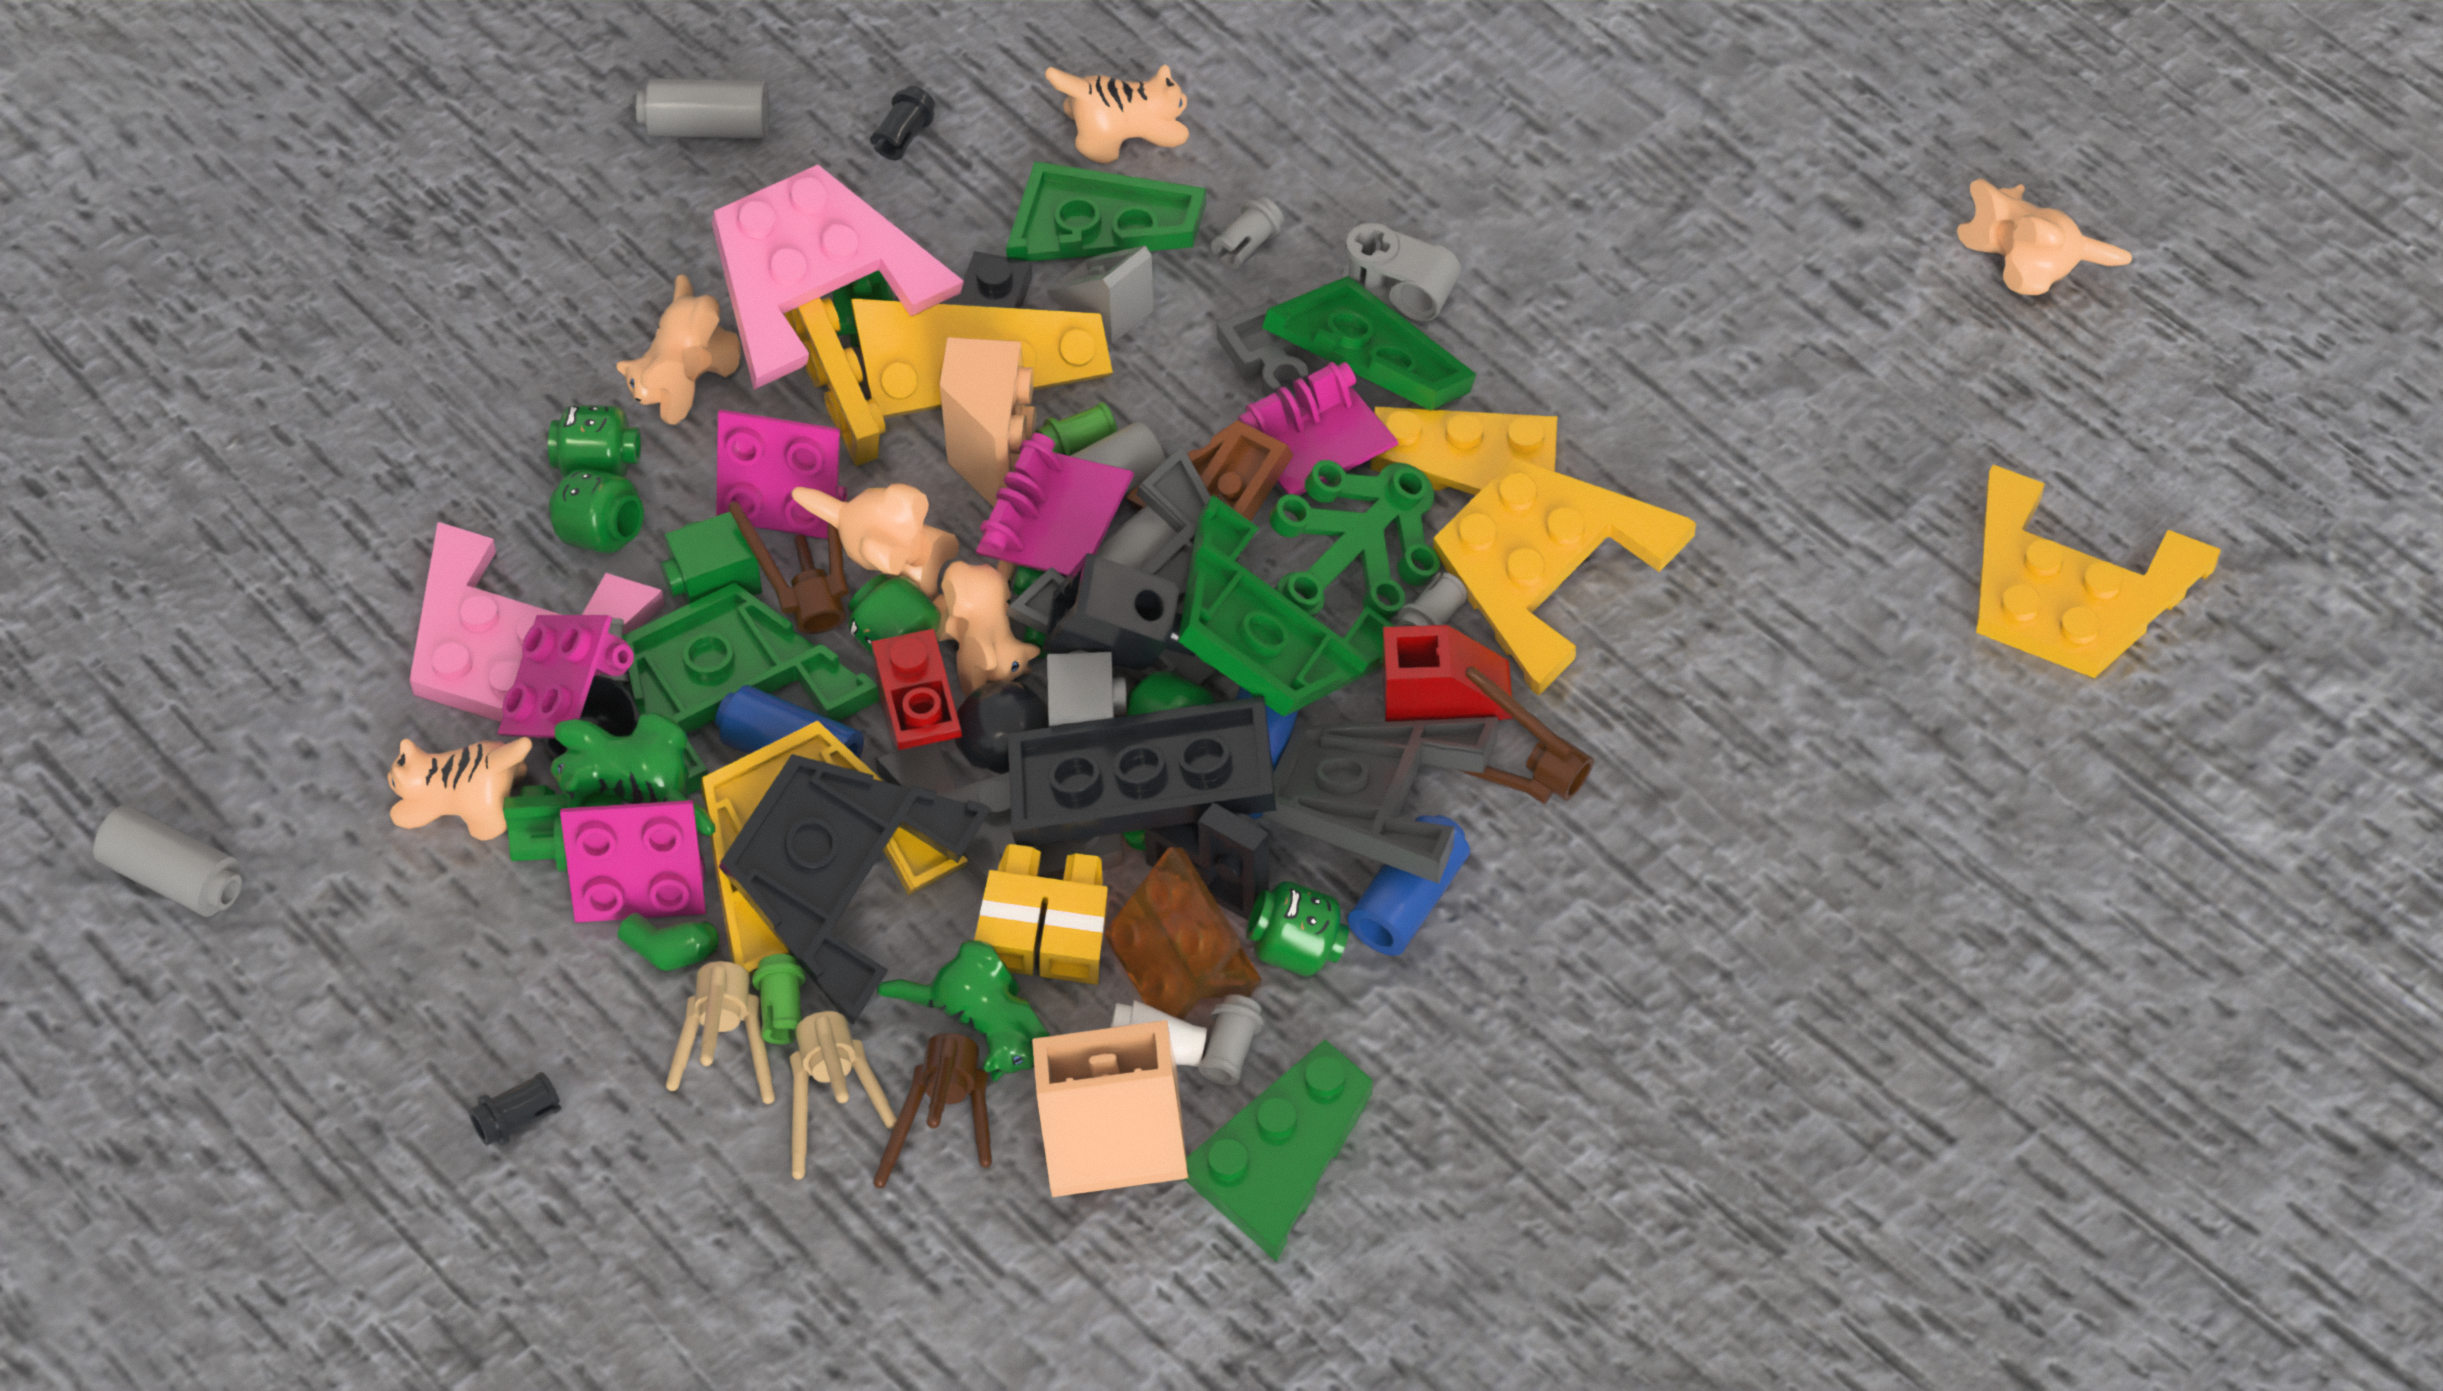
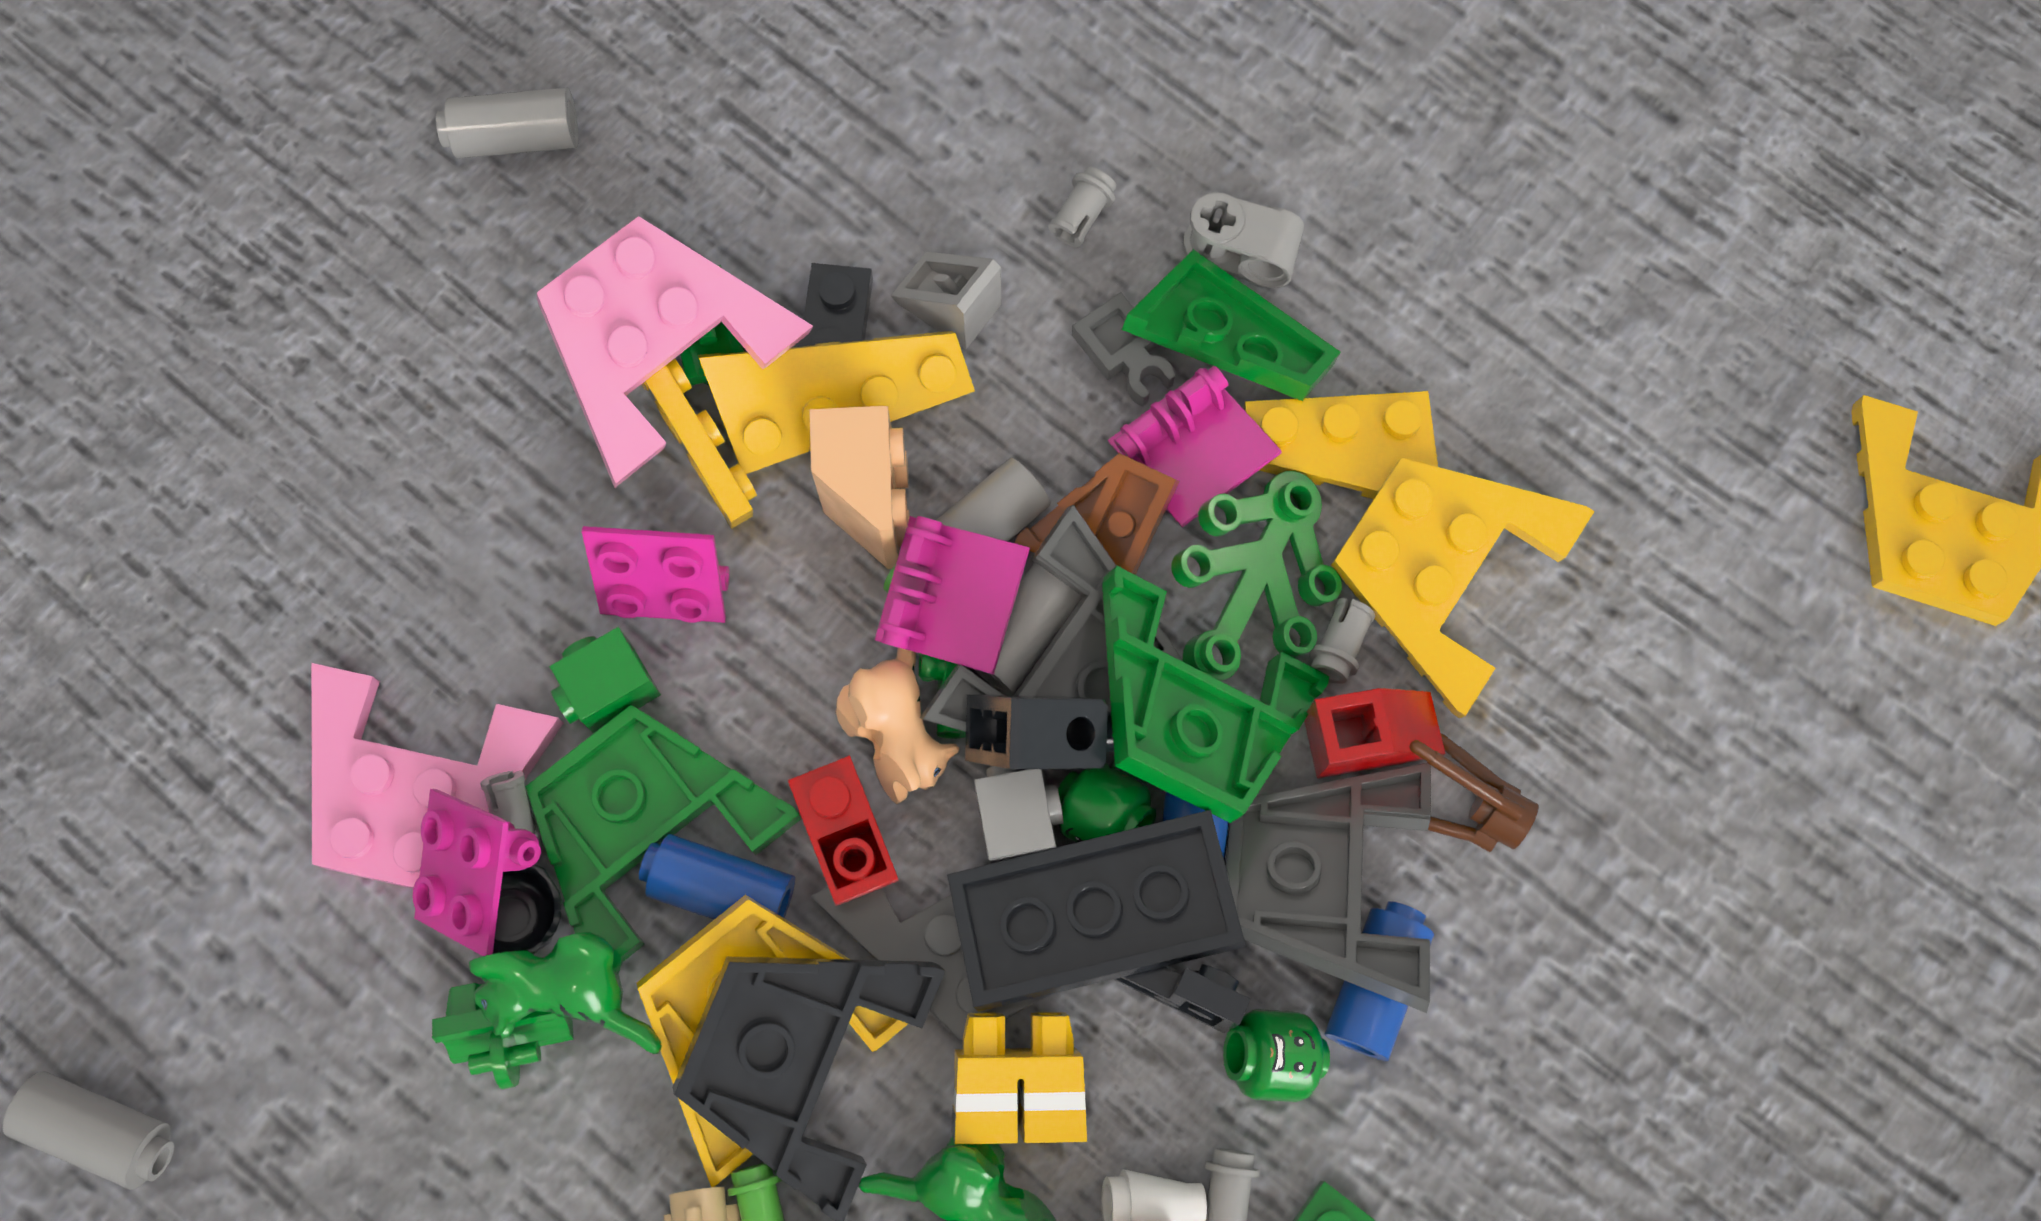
camera: 10 degrees left, 20 degrees up
light nougat animal [387,737,532,841] -> none
green head [548,405,641,478] -> none
green head [549,468,644,554] -> none
dark pink hinge [560,800,706,923] -> none
light nougat animal [616,275,741,425] -> none
green arm [617,912,719,971] -> none
reddish brown plant [728,501,849,634] -> none
light nougat animal [791,483,959,602] -> none
green head [848,574,941,659] -> none
black pin [870,86,935,161] -> none
black hair [955,680,1049,774] -> none
green wing [1006,161,1206,261] -> none
bright green pin [1035,402,1117,456] -> none
light nougat animal [1045,64,1189,164] -> none
clear orange bracket [1105,847,1262,1020] -> none
light nougat animal [1957,179,2132,296] -> none

